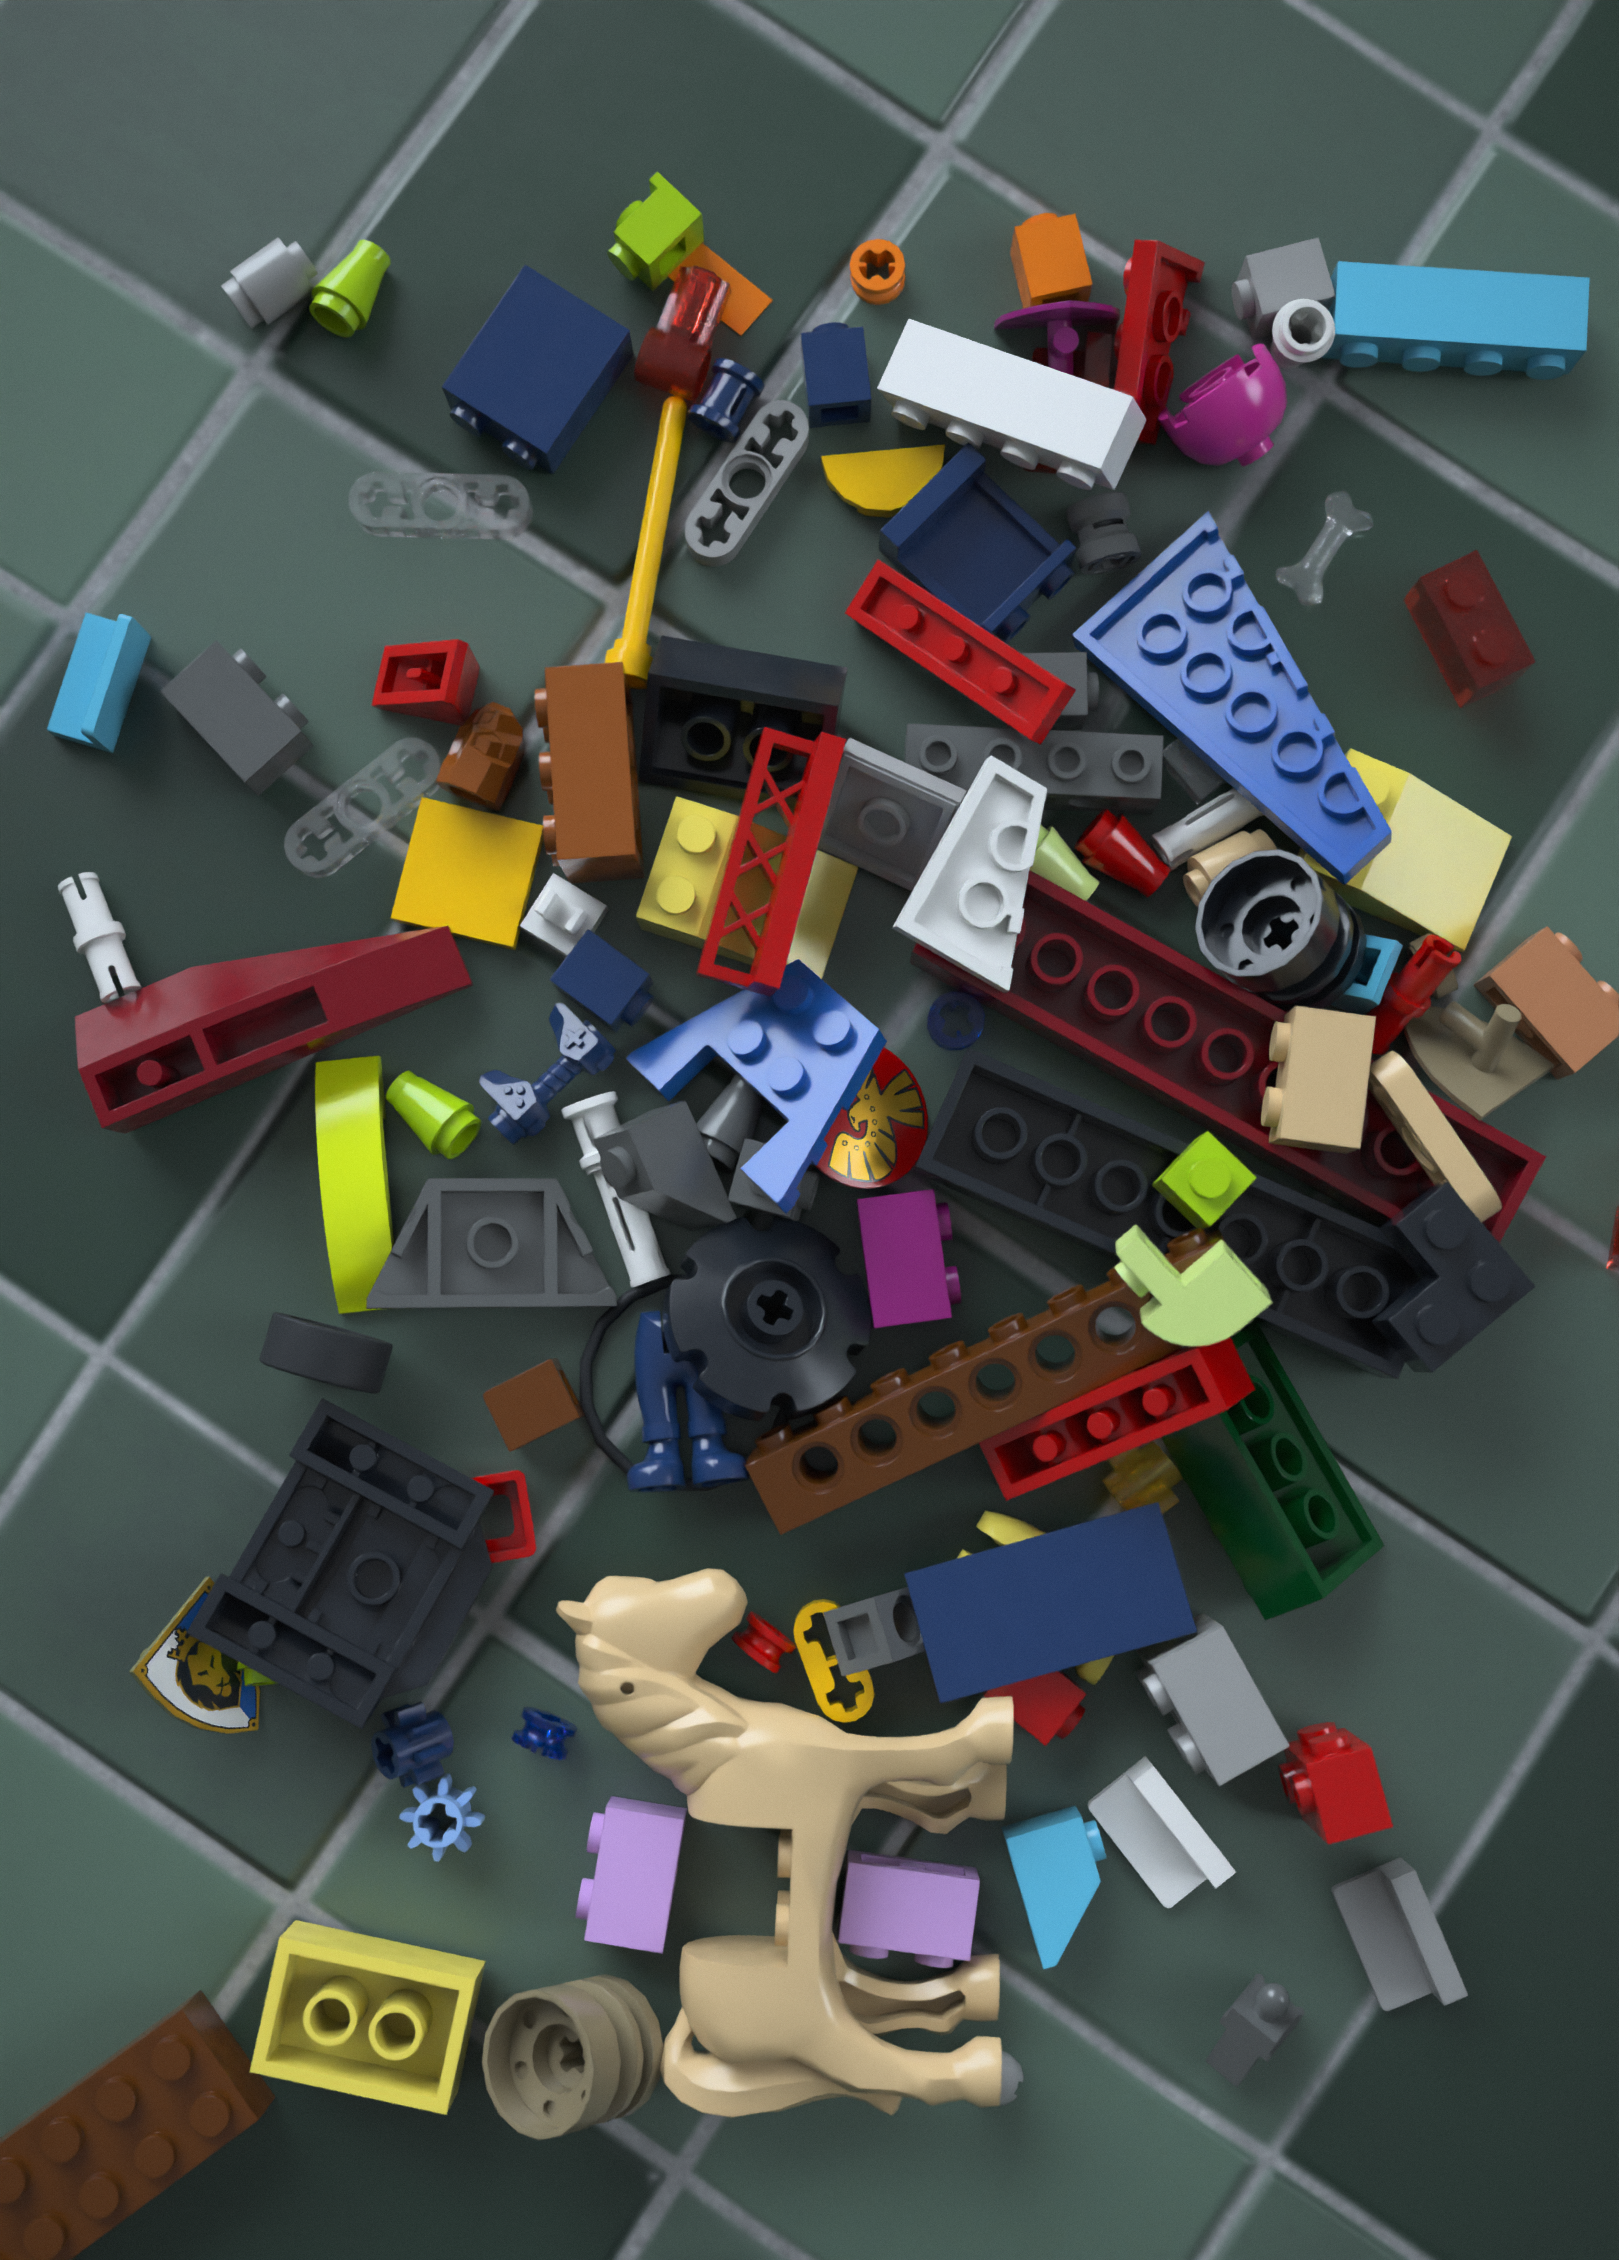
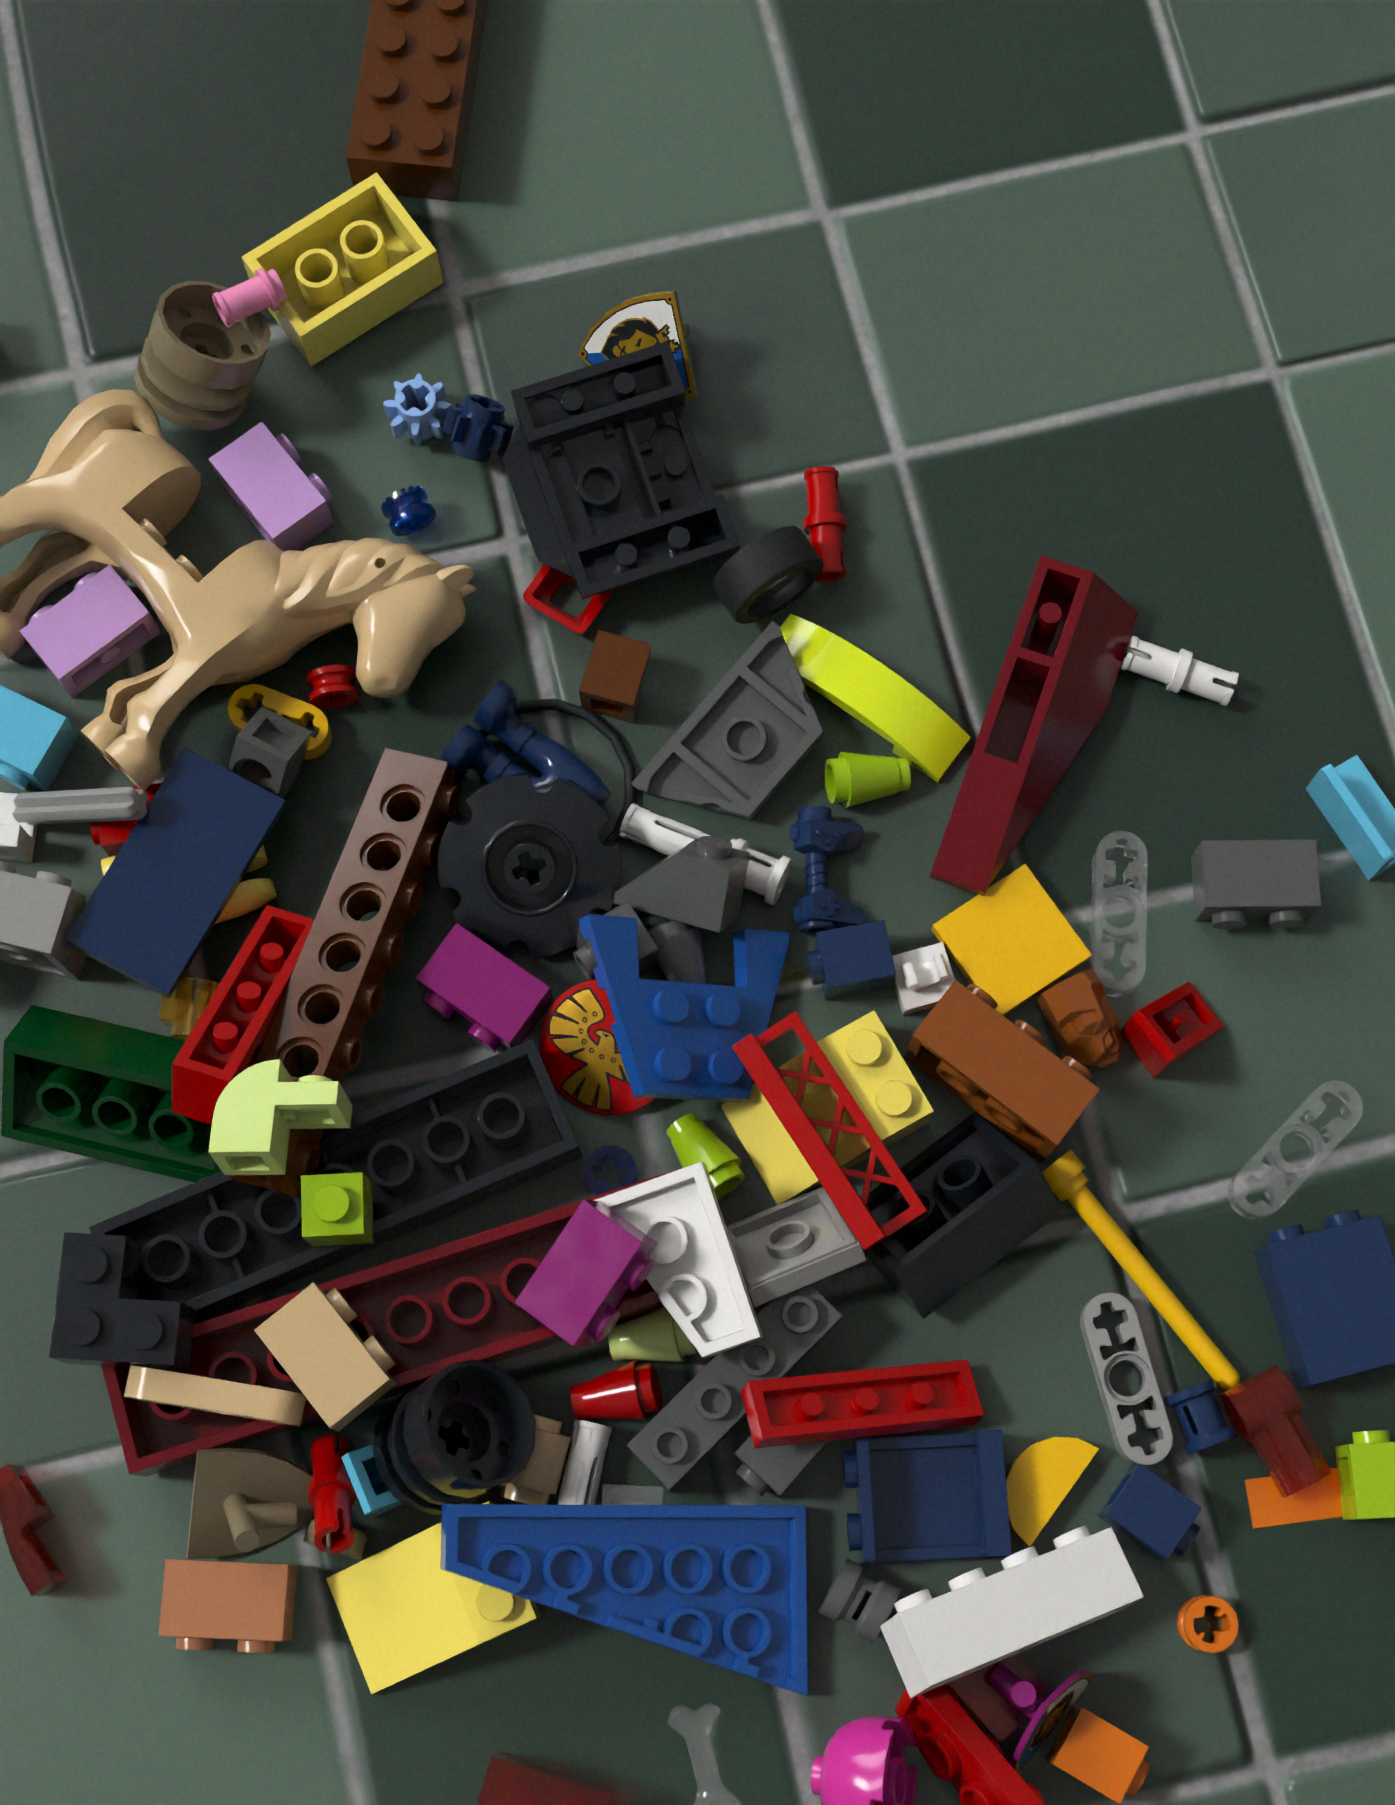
camera: 130 degrees right, 10 degrees down
none -> light grey axle [12,787,149,825]
none -> bright pink pin [212,268,287,328]
none -> magenta brick [515,1199,658,1346]
none -> lime cone [666,1113,745,1200]
none -> red pin [803,466,847,582]

